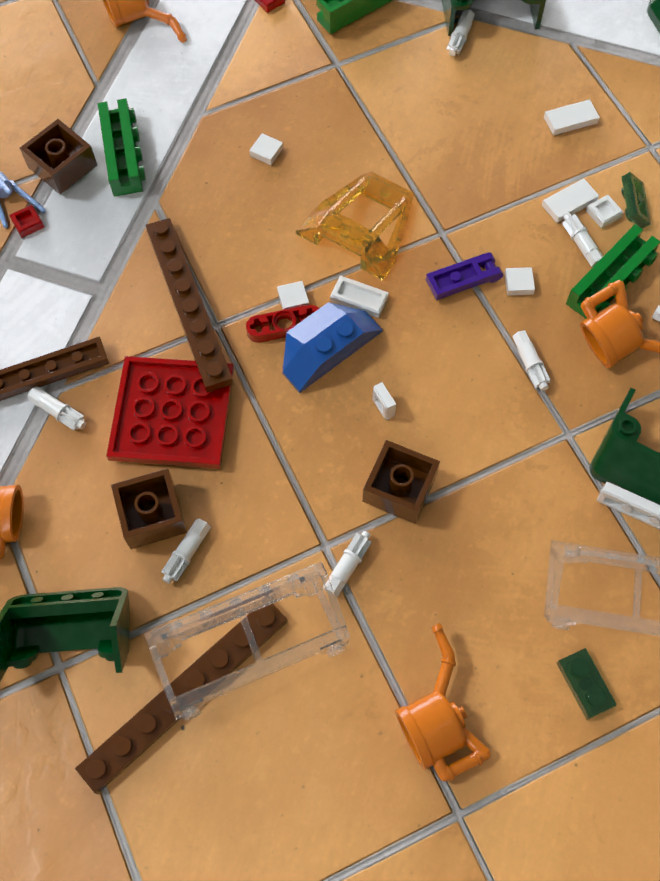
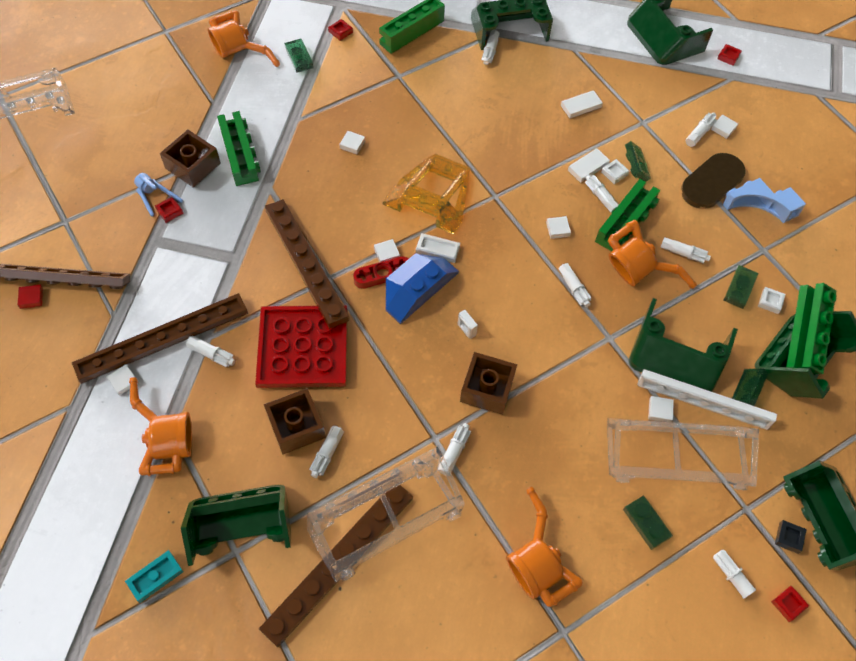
camera: 10 degrees left, 5 degrees down
dark purple plate [426,252,503,300] -> none
none -> clear green plate [284,38,314,73]
none -> white tile [648,396,674,423]

